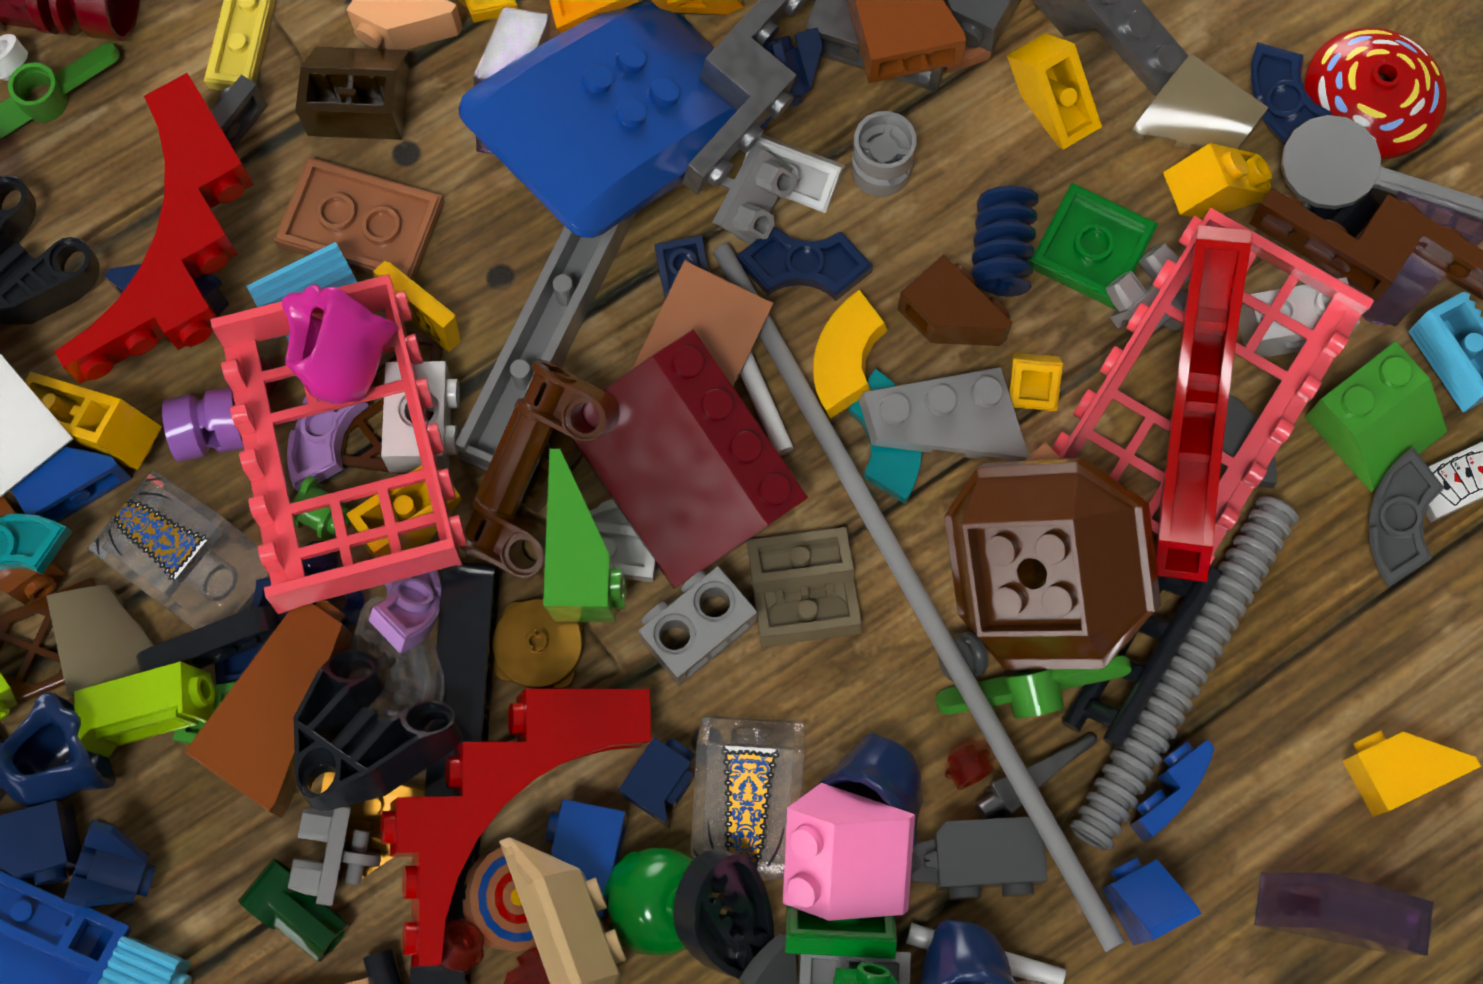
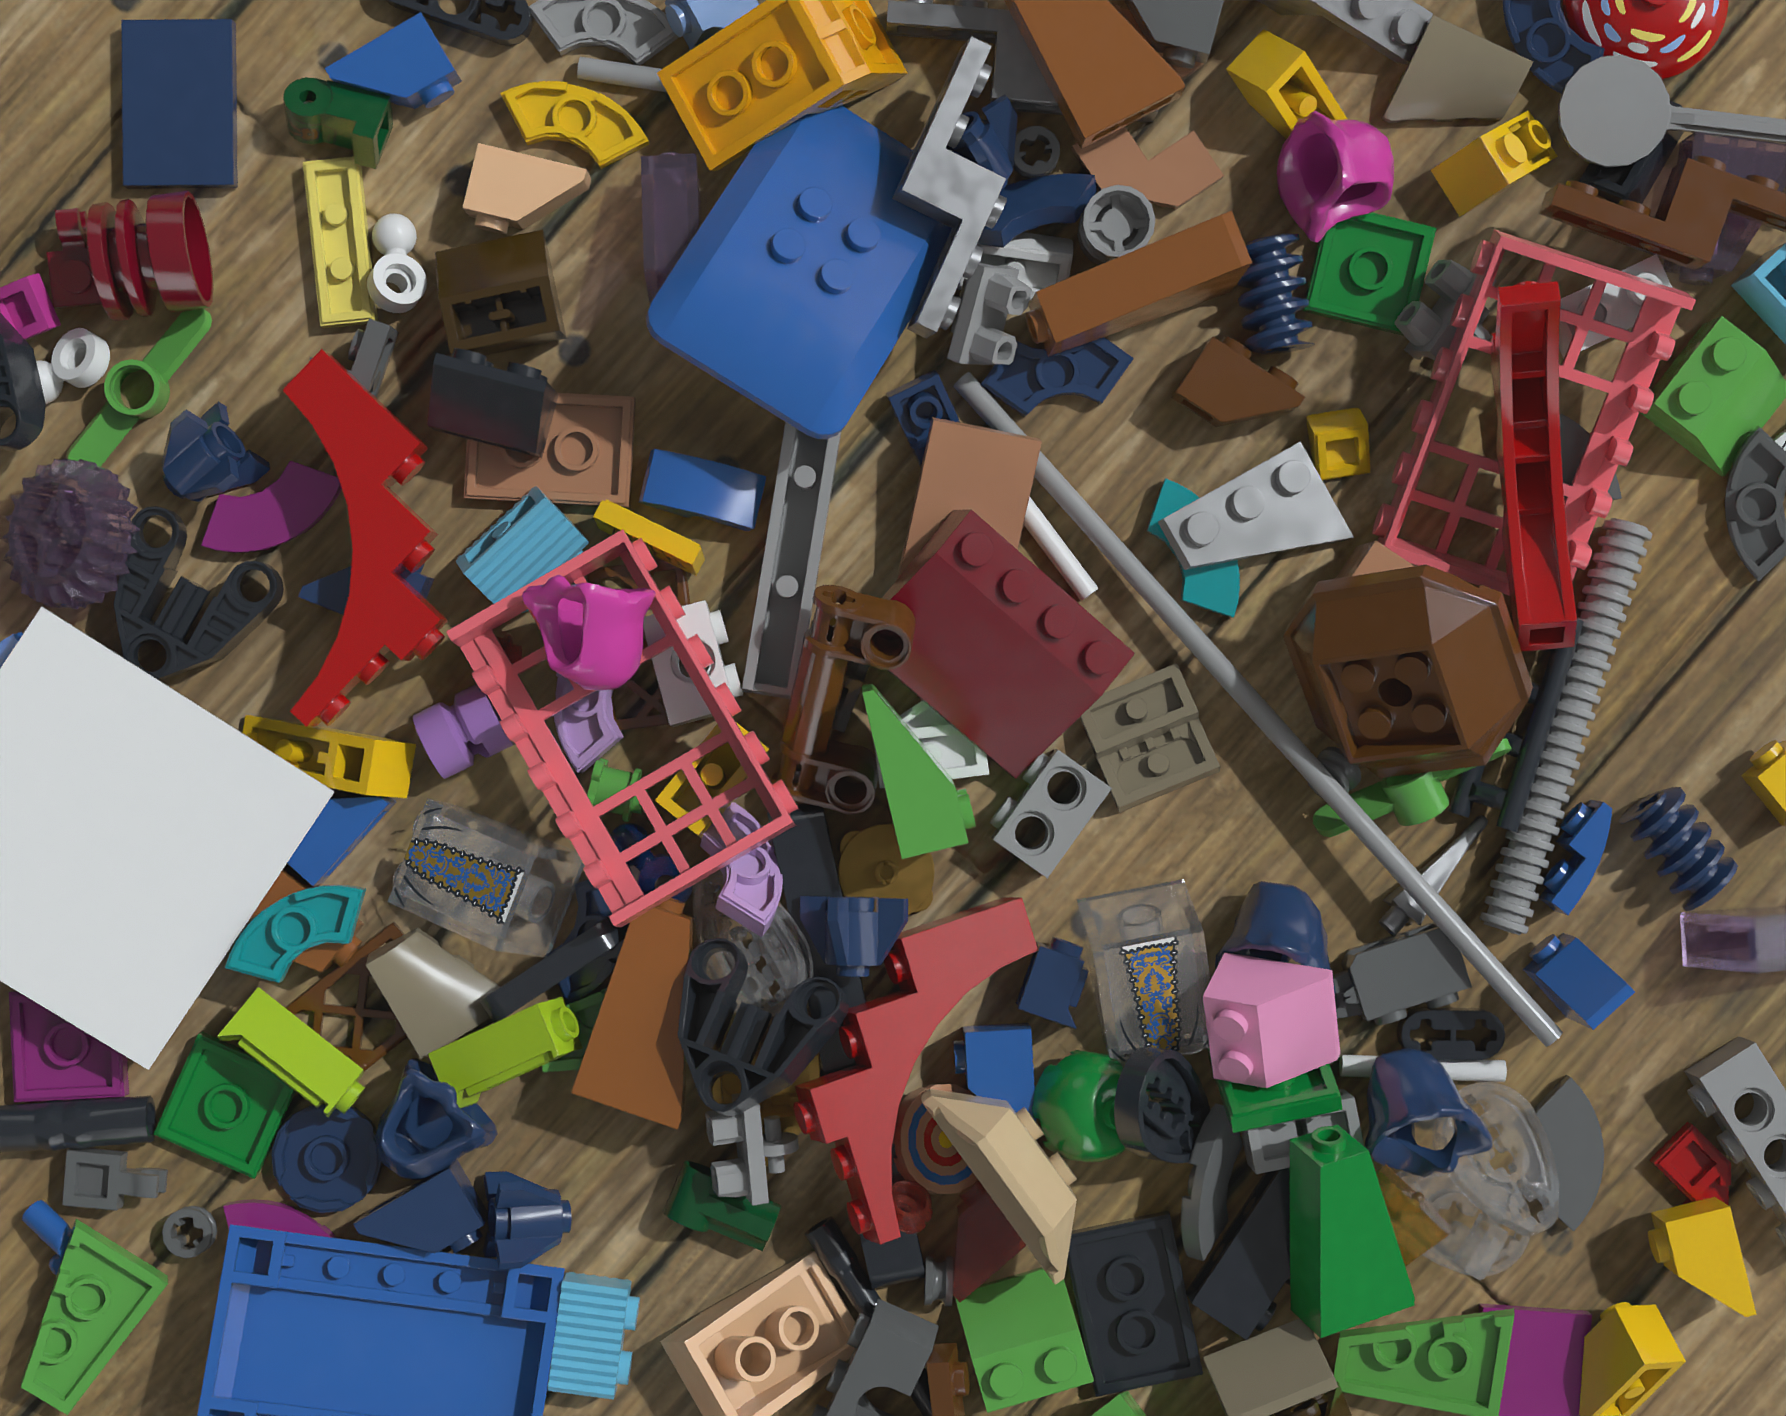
camera: 15 degrees left, 15 degrees up
yellow tile [813,290,888,419] -> none
clear red plate [944,744,994,790] -> none
none -> dark blue brick [161,401,270,502]
none -> magenta tile [201,461,342,553]
none -> white plate [367,213,427,313]
none -> black slope [427,348,559,458]
none -> blue slope [638,449,767,531]
none -> dark blue brick [800,896,908,977]
none -> dark blue tile [977,174,1097,248]
none -> dark grey bush [1013,126,1060,179]
none -> dark orange slope [1025,211,1252,357]
none -> nougat tile [1071,127,1224,209]
none -> dark pink piece [1277,111,1394,242]
none -> black beam [1396,1008,1505,1060]
none -> dark blue piece [1619,787,1738,911]

